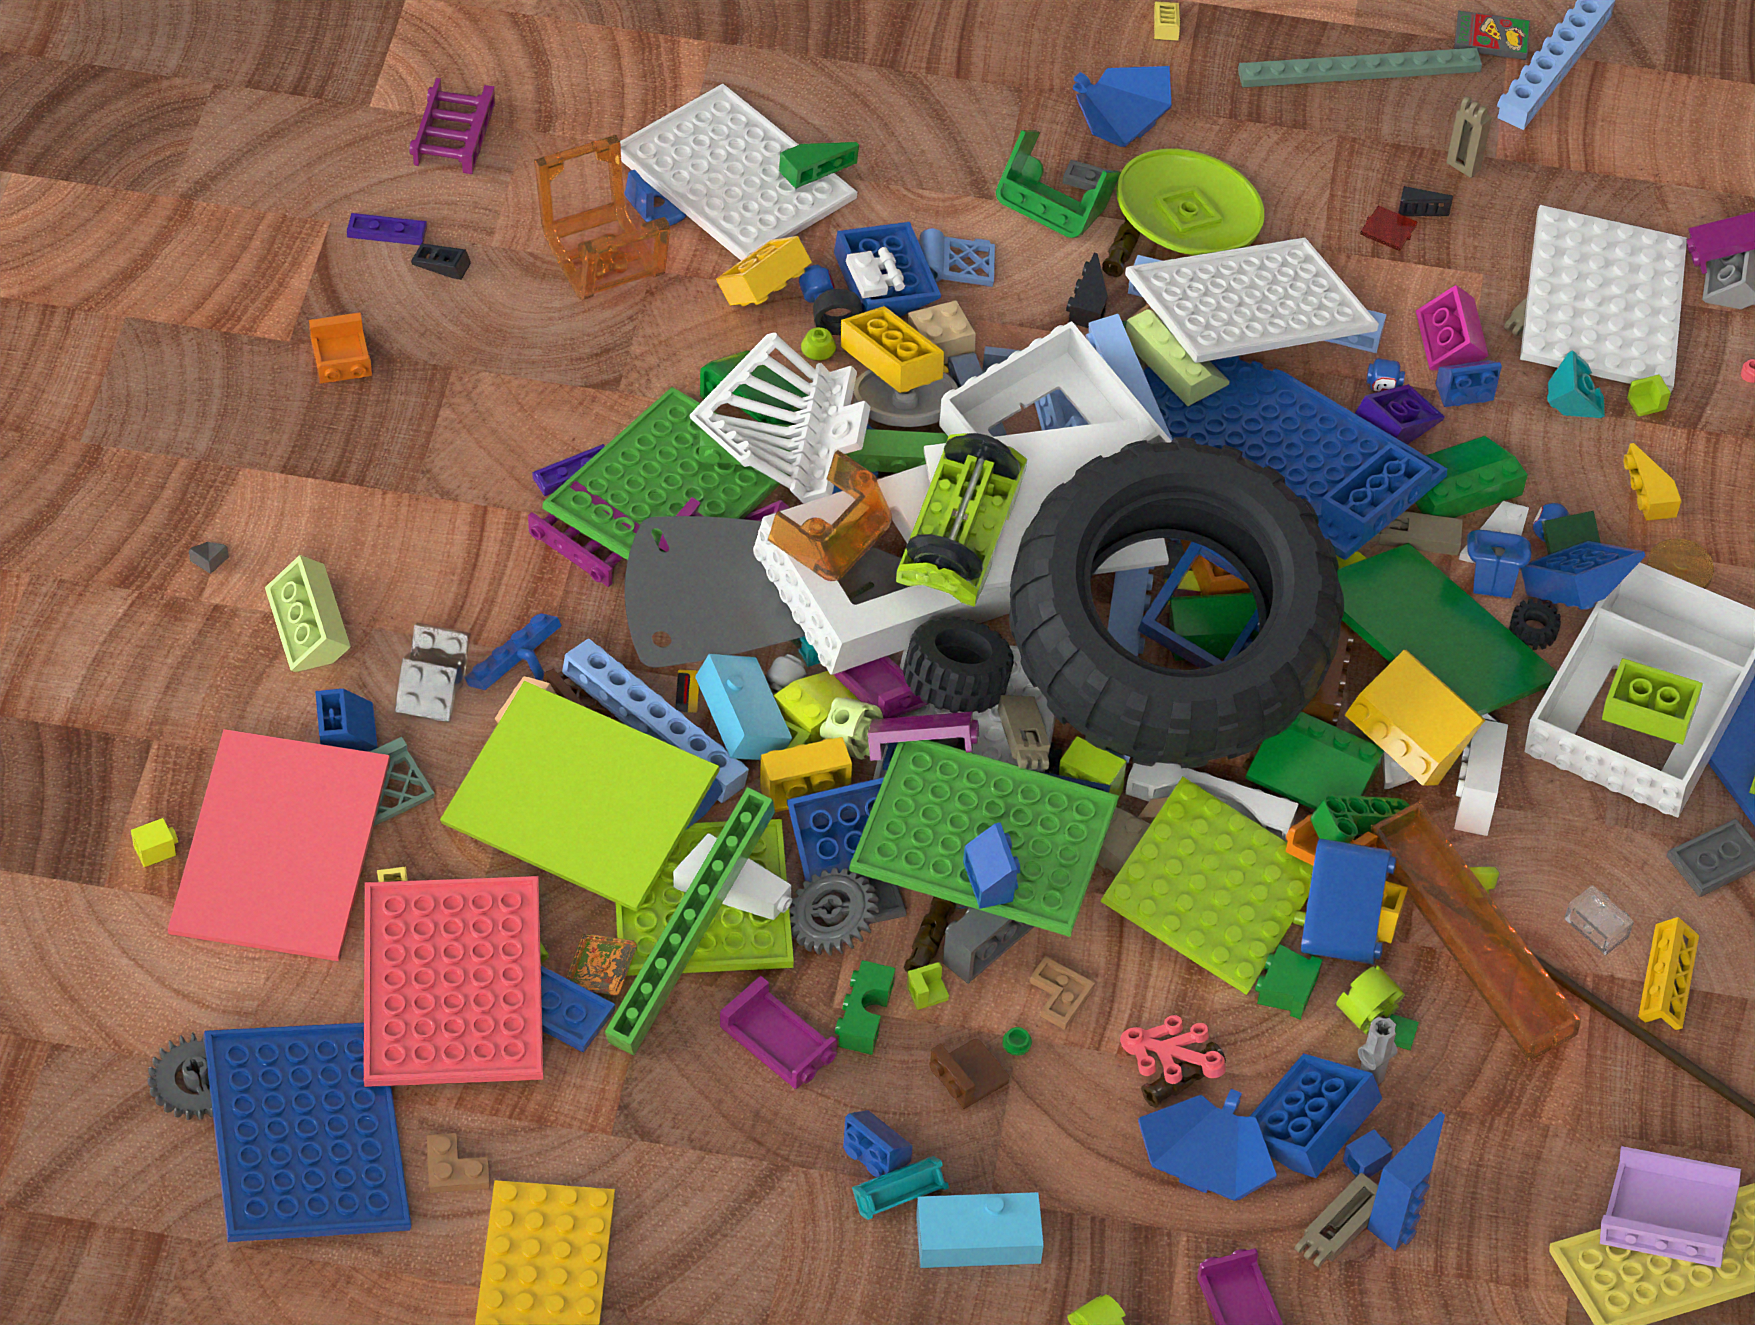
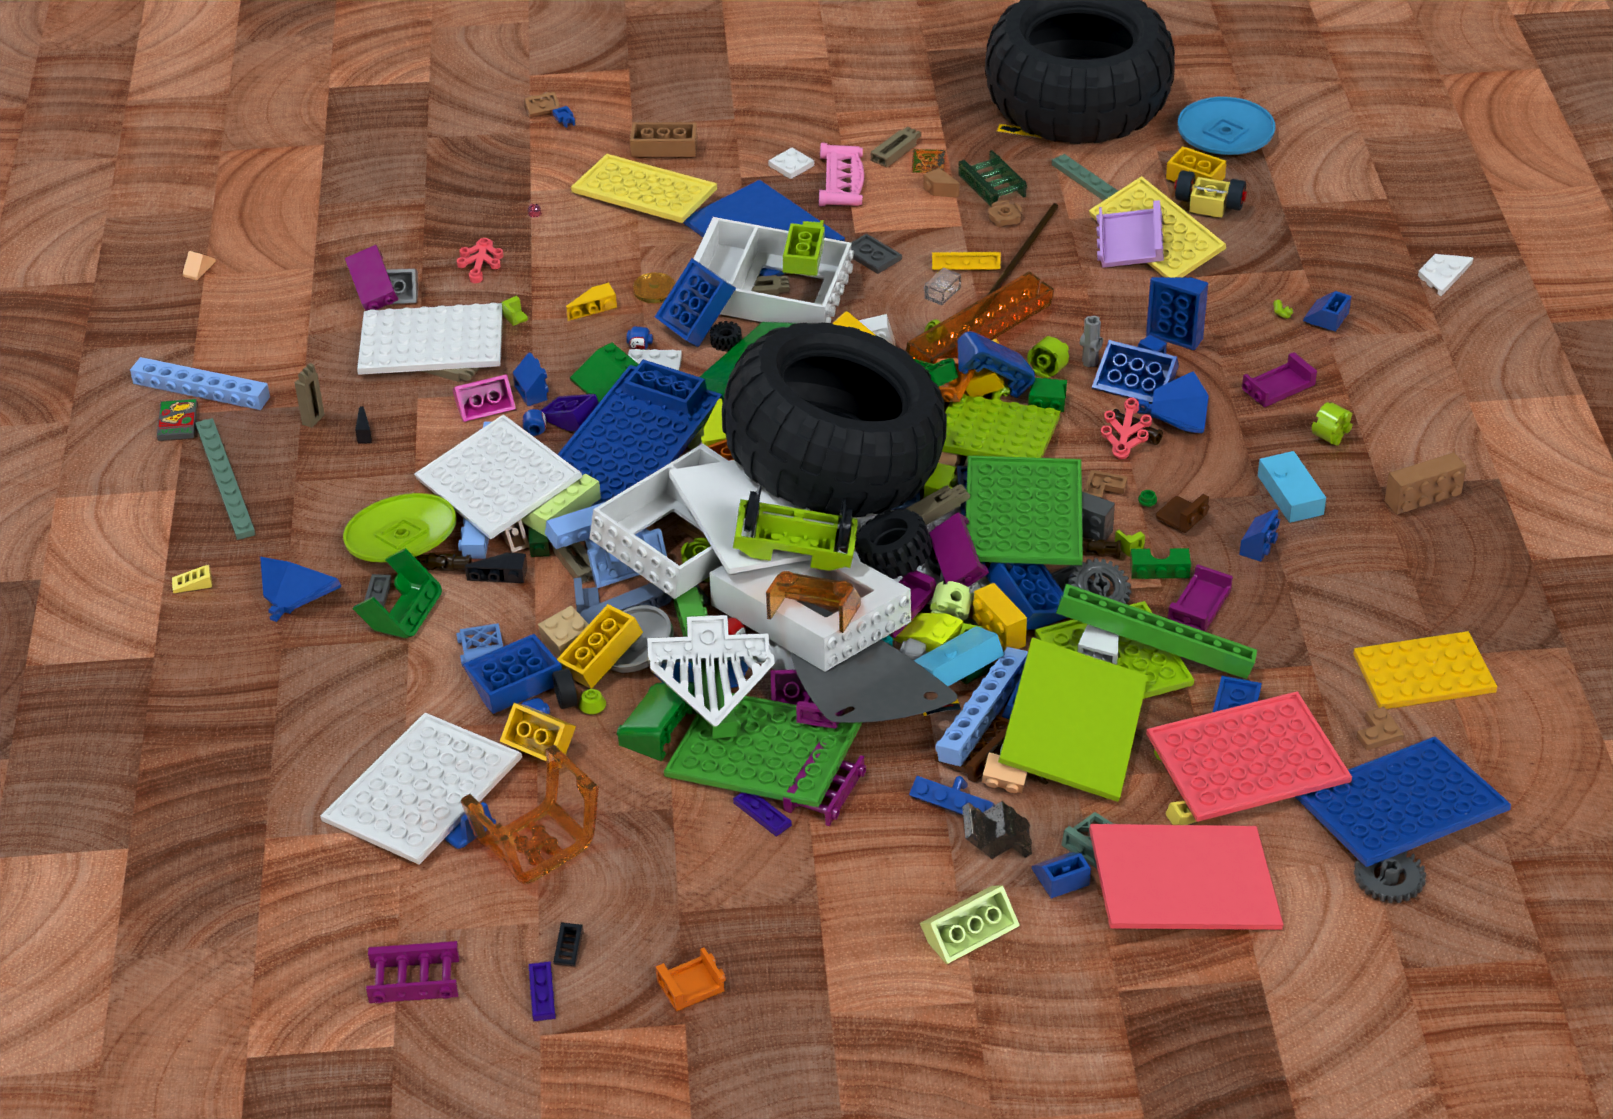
camera: 100 degrees left, 10 degrees down
neon yellow brick [131,818,178,867] -> none
dark grey slope [189,542,229,574] -> none
clear orange tile [566,934,637,996] -> none
green slope [779,142,859,189] -> none
white plate [846,247,905,298] -> none
teal container [852,1156,949,1220] -> none
slope [963,822,1020,909] -> none
dark tan hinge [1294,1173,1378,1268] -> none
clear red piece [1360,205,1418,251] -> none
blue piece [1467,530,1532,598] -> none
dark green tile [1541,510,1601,555] -> none
teal slope [1547,350,1605,418] -> none

